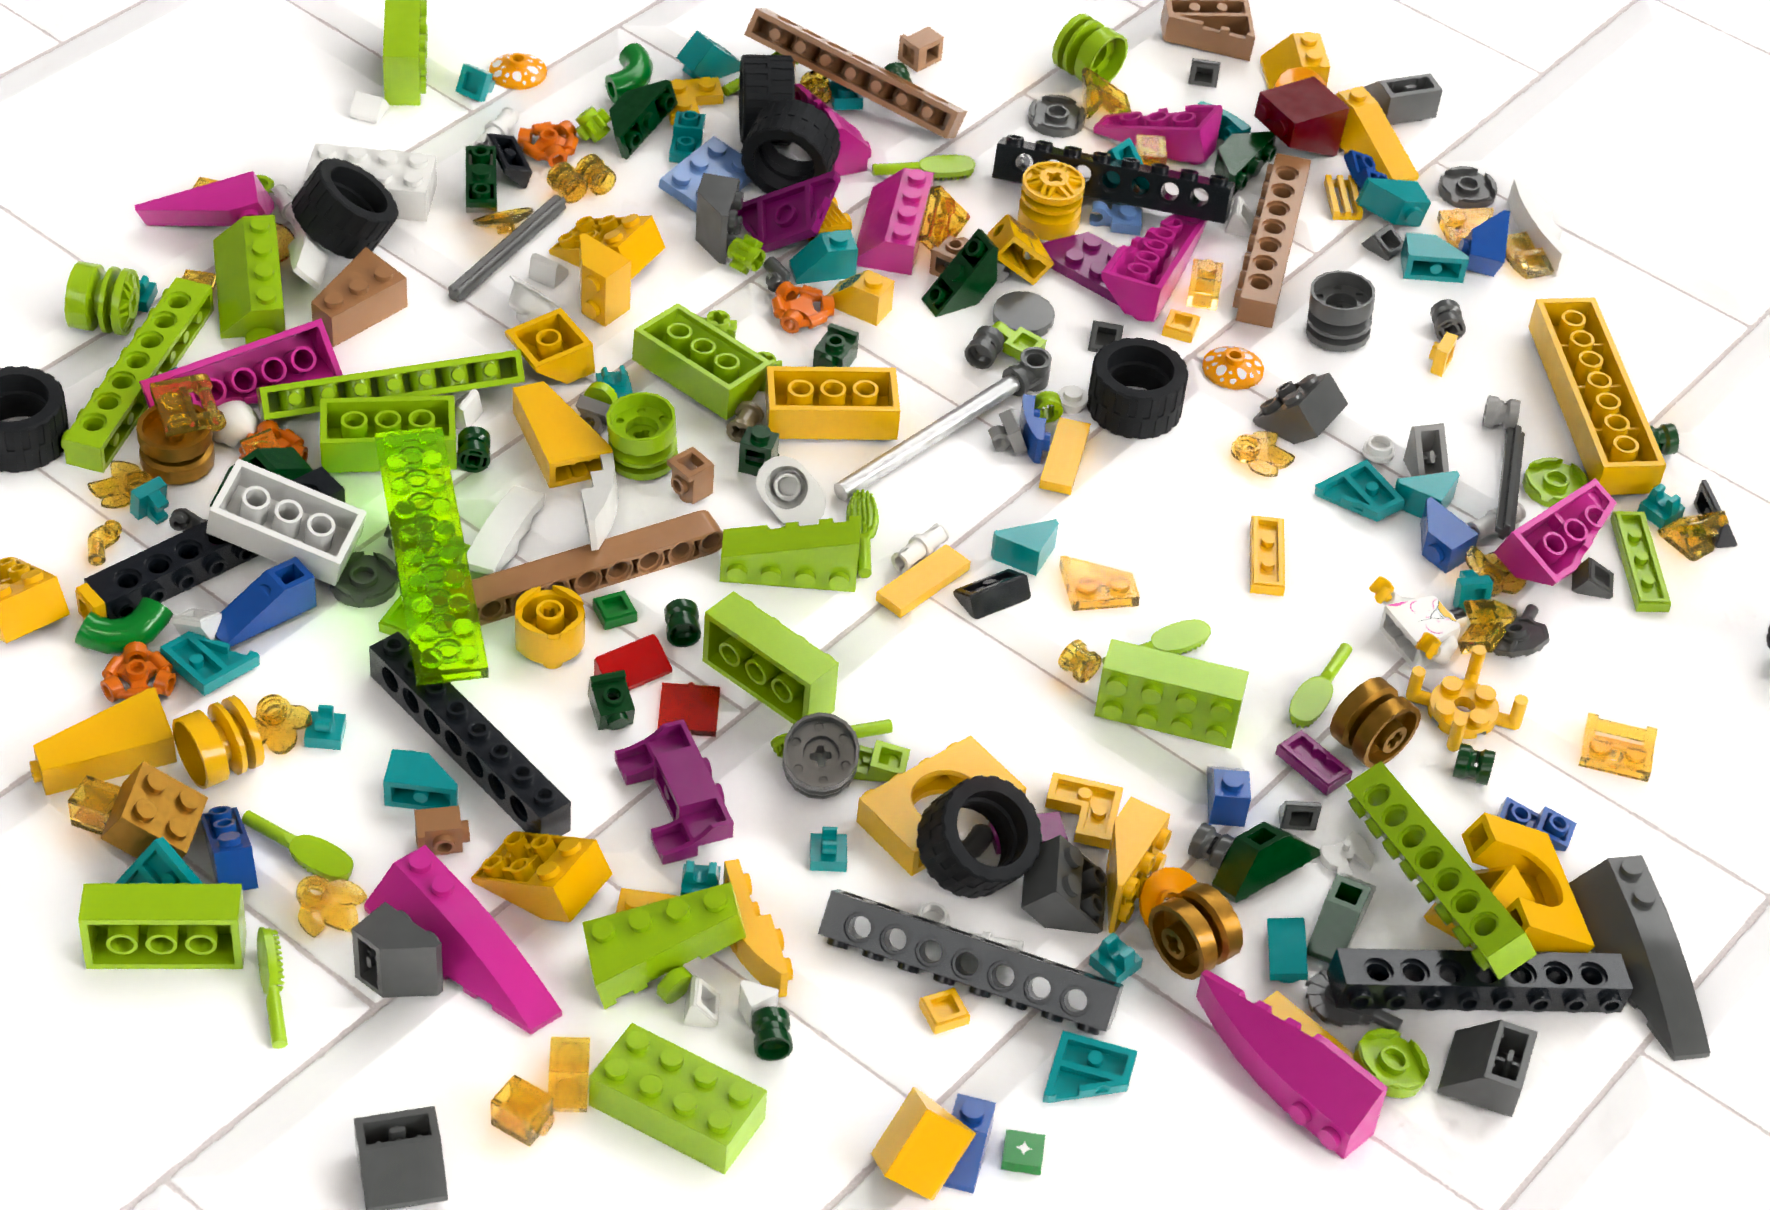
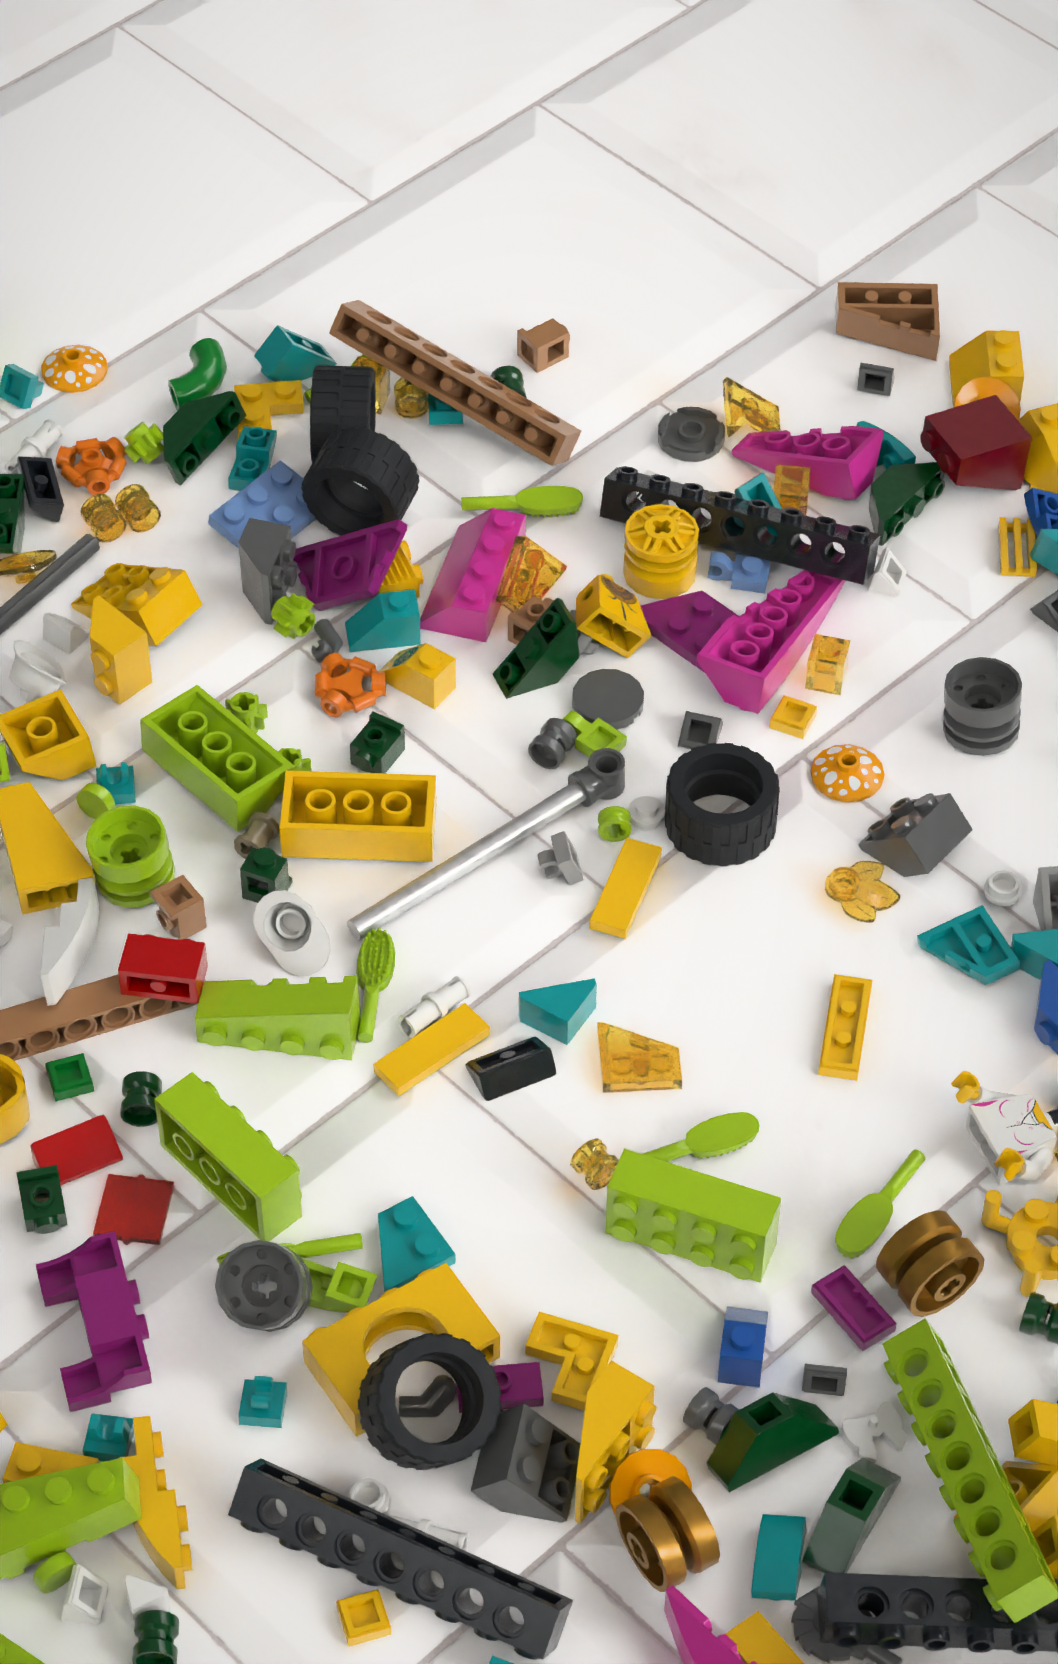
camera: 10 degrees right, 5 degrees up
light grey tile [576,394,610,435] -> none
dark pink wedge [795,83,871,176] -> none
blue slope [1019,394,1051,464] -> none
lime wheel [1052,13,1128,89] -> none
teal tile [1088,932,1143,983] -> none
medium nougat brick [1232,153,1311,328] -> none
none -> red brick [118,933,208,1004]
none -> teal wing [378,1196,456,1293]

